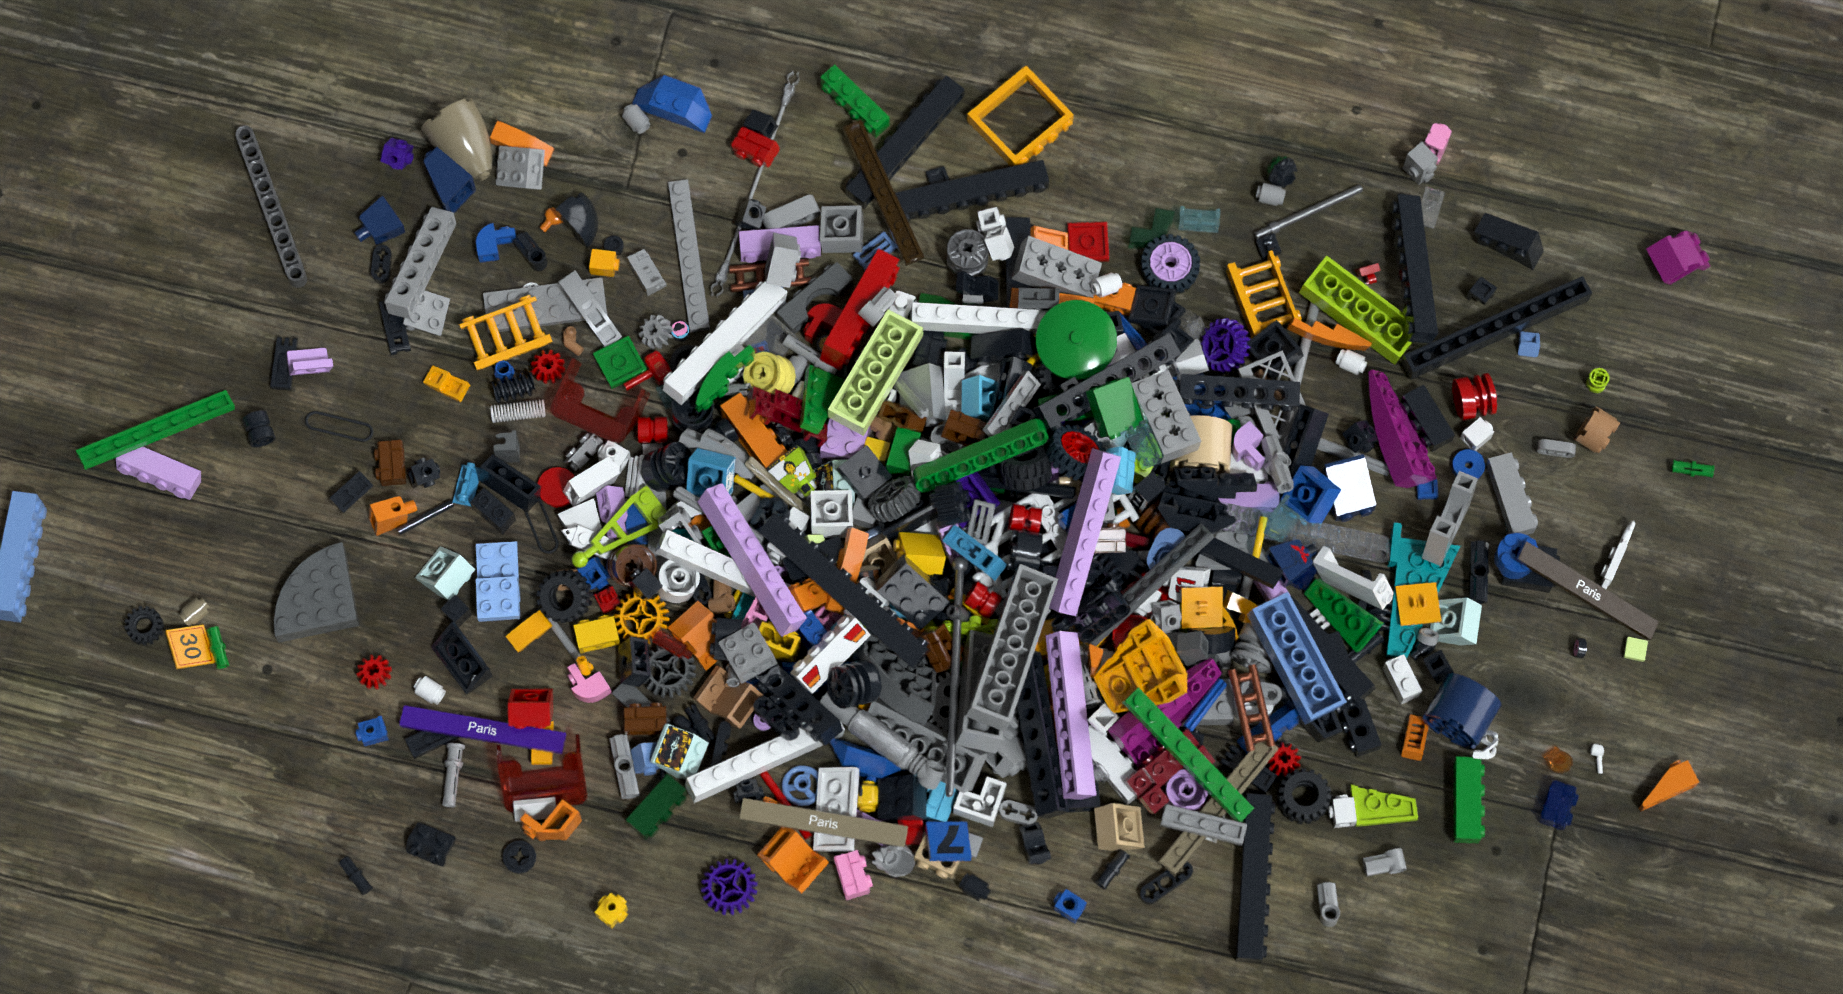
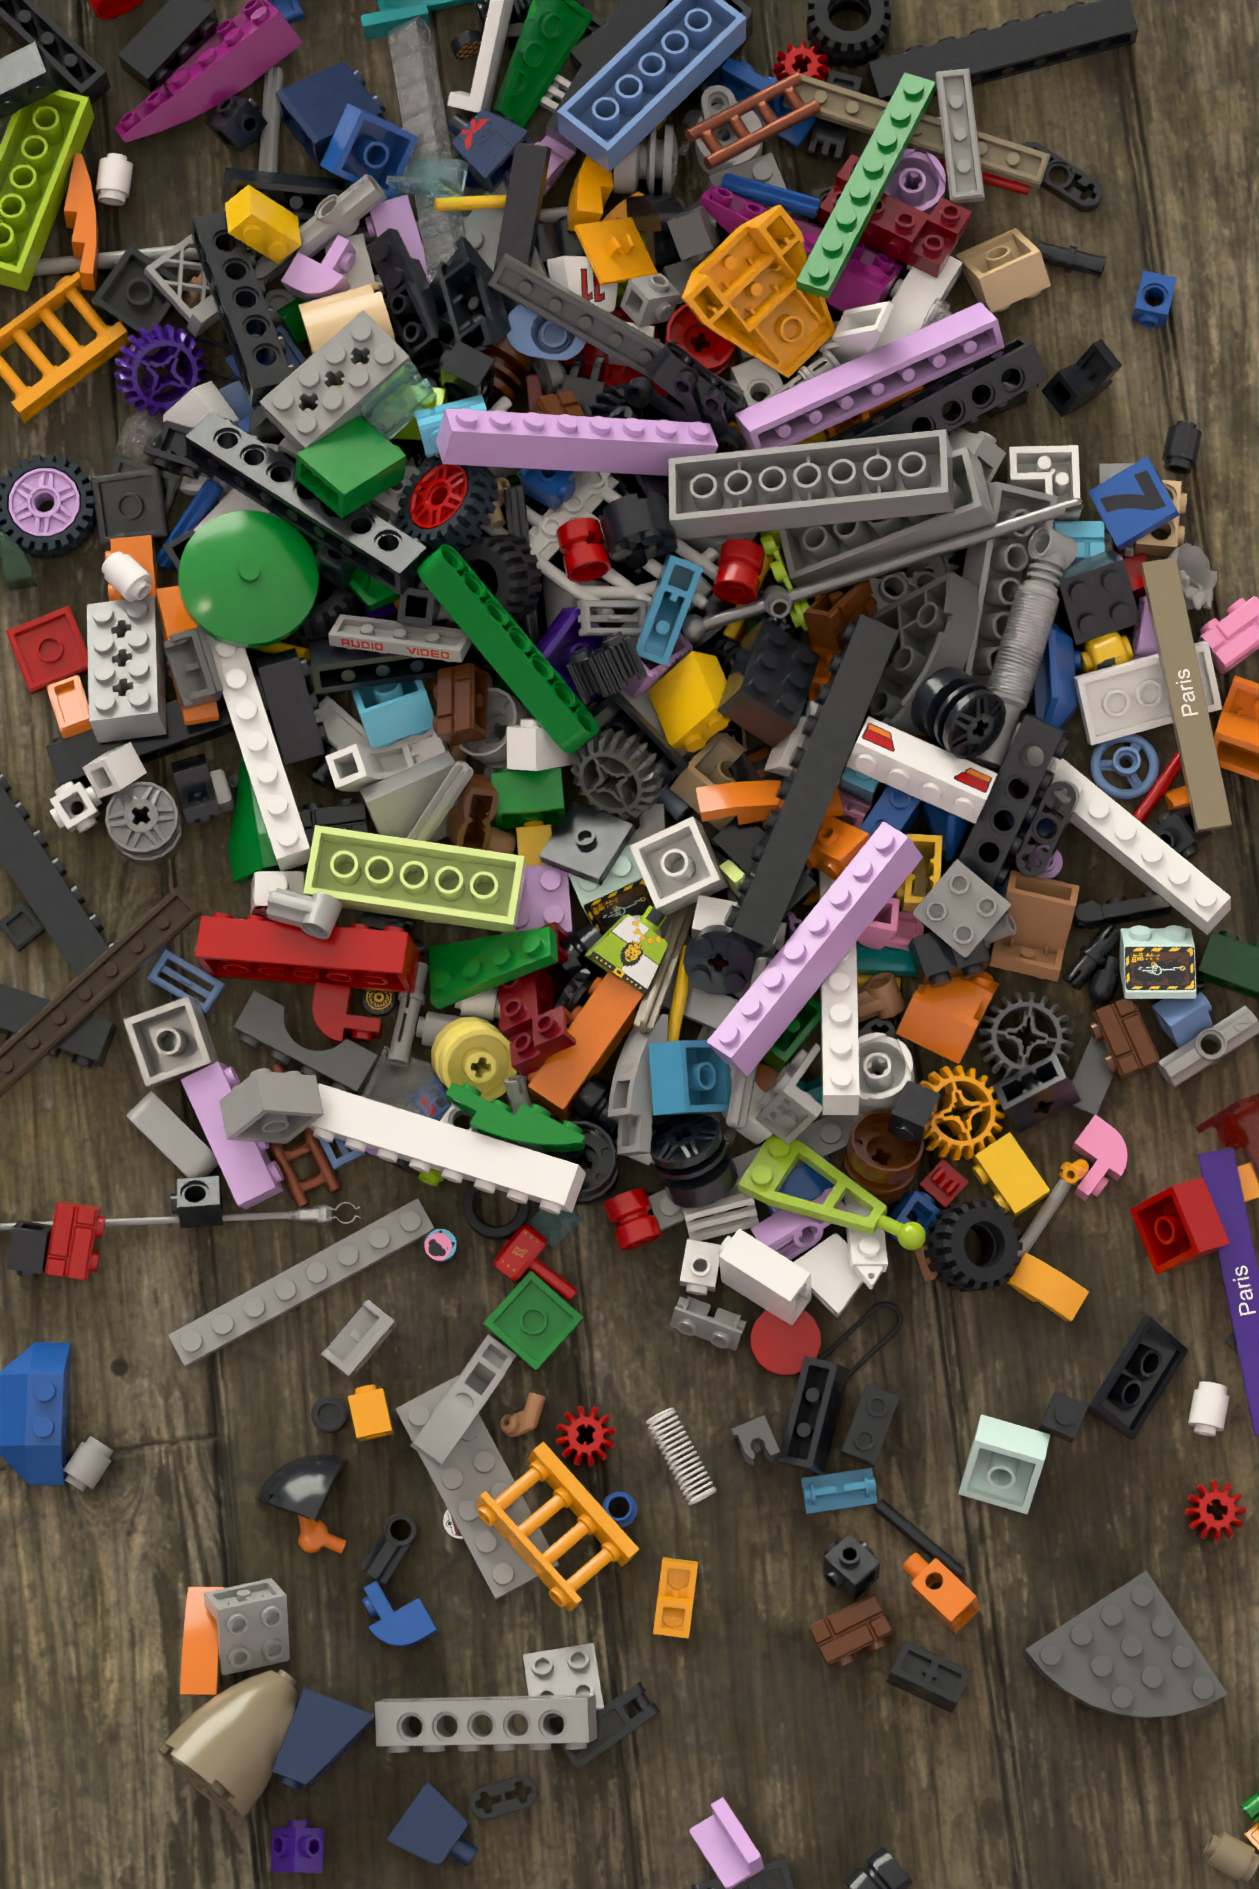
camera: 105 degrees left, 5 degrees up
black piece [305,411,373,442] -> none
light blue piece [476,541,521,622] -> none
black piece [492,371,536,404] -> none
clear red windscreen [551,358,651,443] -> none
light grey gear [639,315,674,349] -> none
clear red cylinder [652,629,693,660] -> none
light grey beam [999,800,1038,826] -> none
orange slope [1087,644,1103,679] -> none
none -> yellow brick [225,185,301,264]

